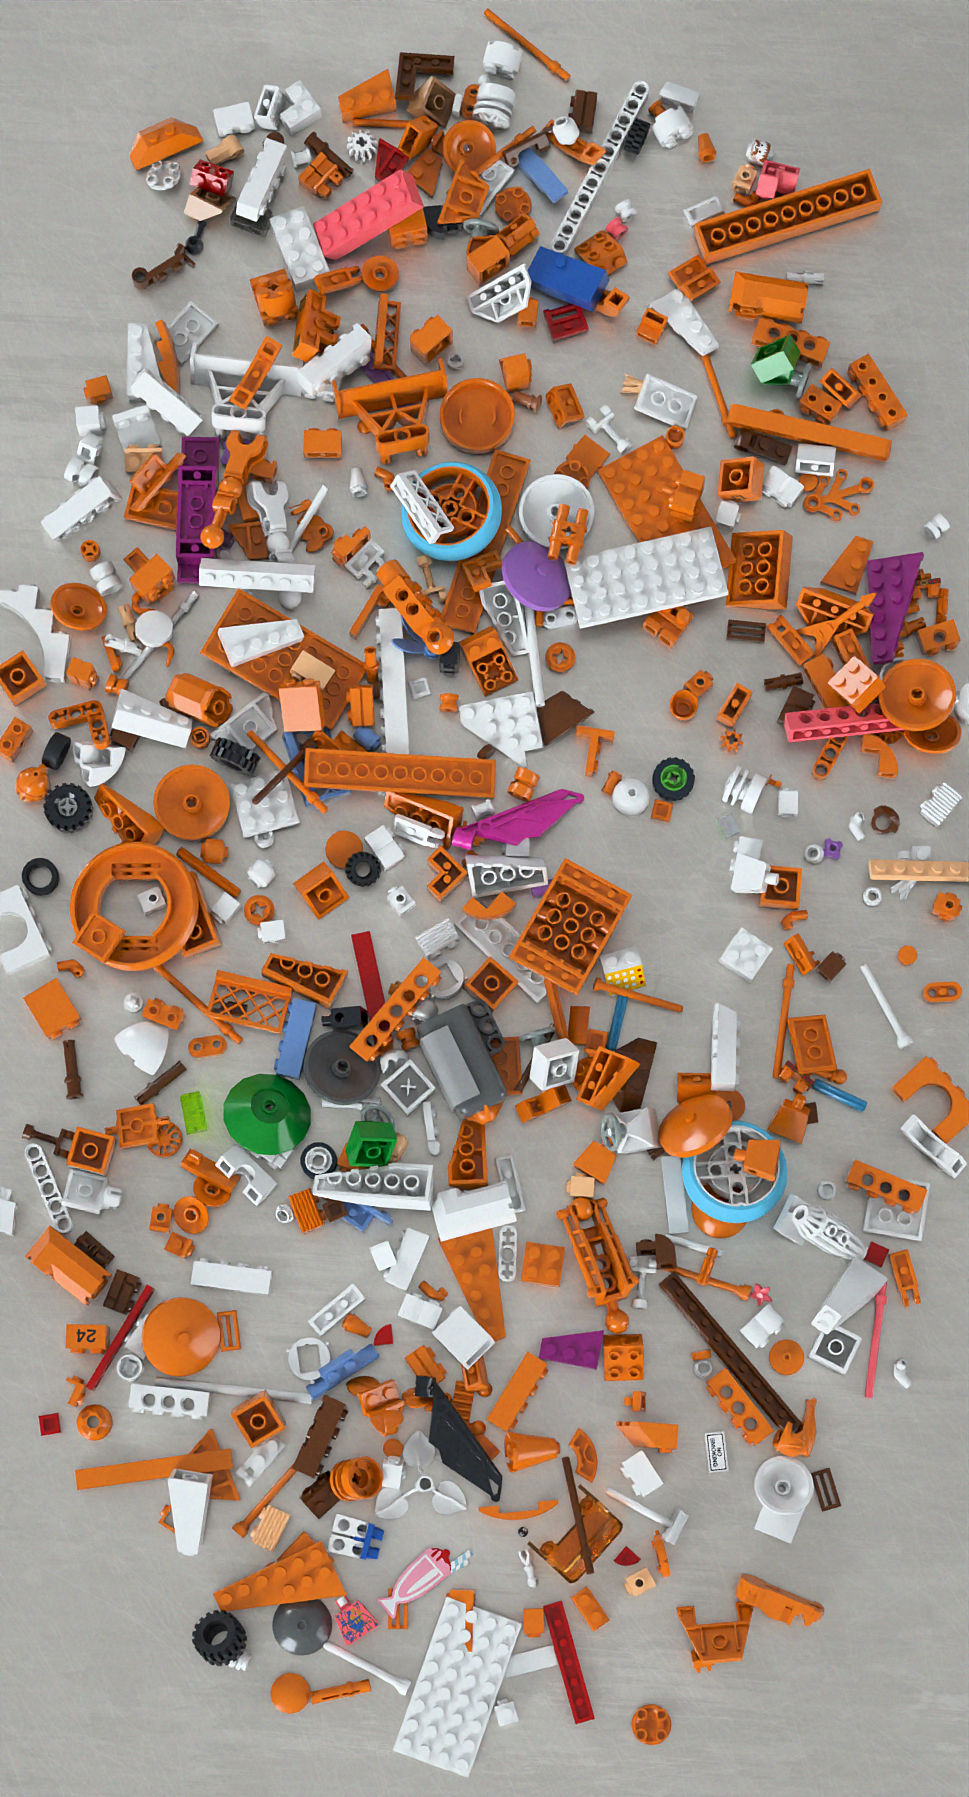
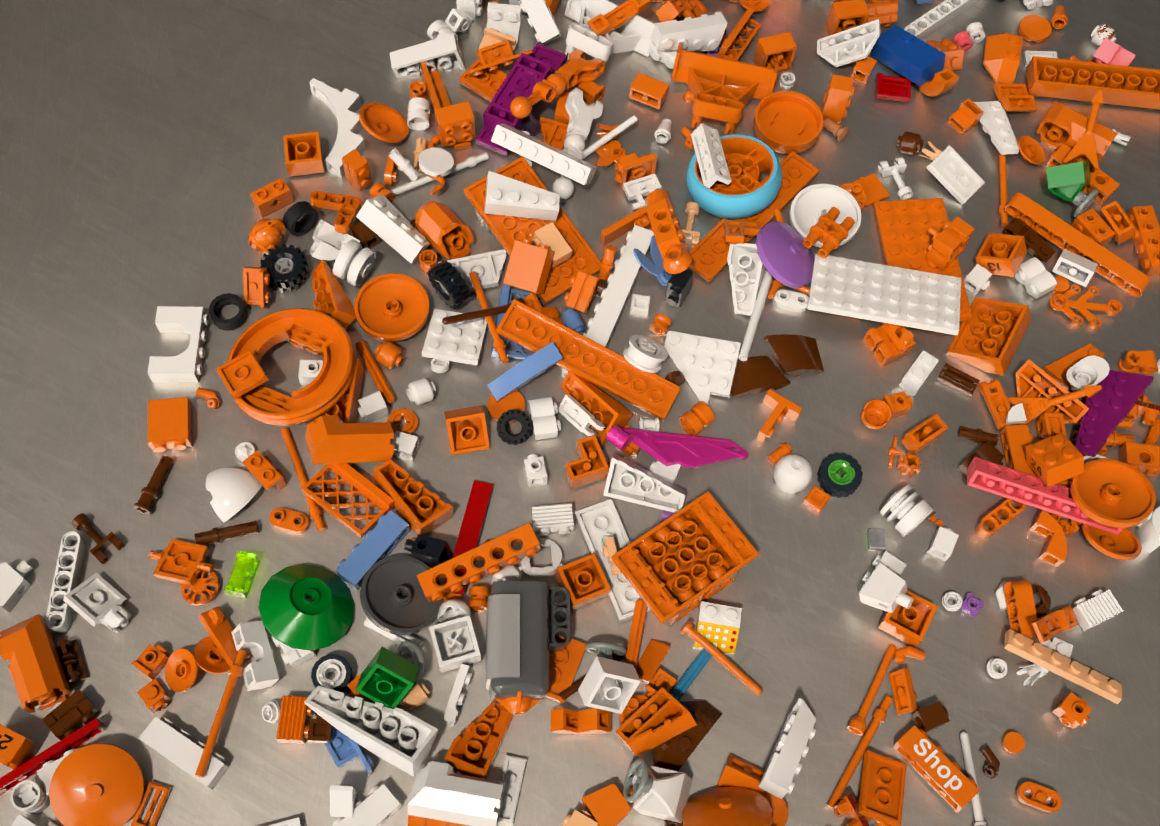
camera: 20 degrees right, 15 degrees down
orange brick [66,1127,117,1177] -> none
orange slope [458,626,518,696] -> none
orange brick [462,891,516,921] -> none
orange bracket [545,383,585,428] -> none
orange gear [545,642,576,672] -> none
orange wheel [665,426,685,450] -> none
white brick [718,927,773,983] -> none
light nougat brick [731,164,758,196] -> none
none -> orange bar [195,650,247,778]
none -> orange bracket [243,266,271,308]
none -> orange brick [305,415,394,464]
none -> white wheel [333,239,376,287]
none -> orange fence [420,62,451,110]
none -> medium blue slope [487,342,563,402]
none -> light nougat plate [602,537,621,576]
none -> white wheel [623,335,668,373]
none -> reddish brown slope [764,334,824,377]
none -> orange piece [847,644,896,735]
none -> orange piece [889,435,902,468]
none -> orange brick [893,725,980,813]
none -> reddish brown head [896,131,924,156]
none -> white brick [899,351,939,396]
none -> reddish brown arm [980,746,1000,779]
none -> orange wedge [983,32,1023,84]
none -> orange beam [1004,580,1037,639]
none -> white tile [1006,403,1027,424]
none -> orange tile [1018,15,1052,43]
none -> orange dish [1018,136,1046,165]
none -> orange slope [1031,605,1078,643]
none -> orange piece [1063,90,1103,170]
none -> white piece [1066,356,1110,392]
none -> orange piece [1118,350,1159,374]

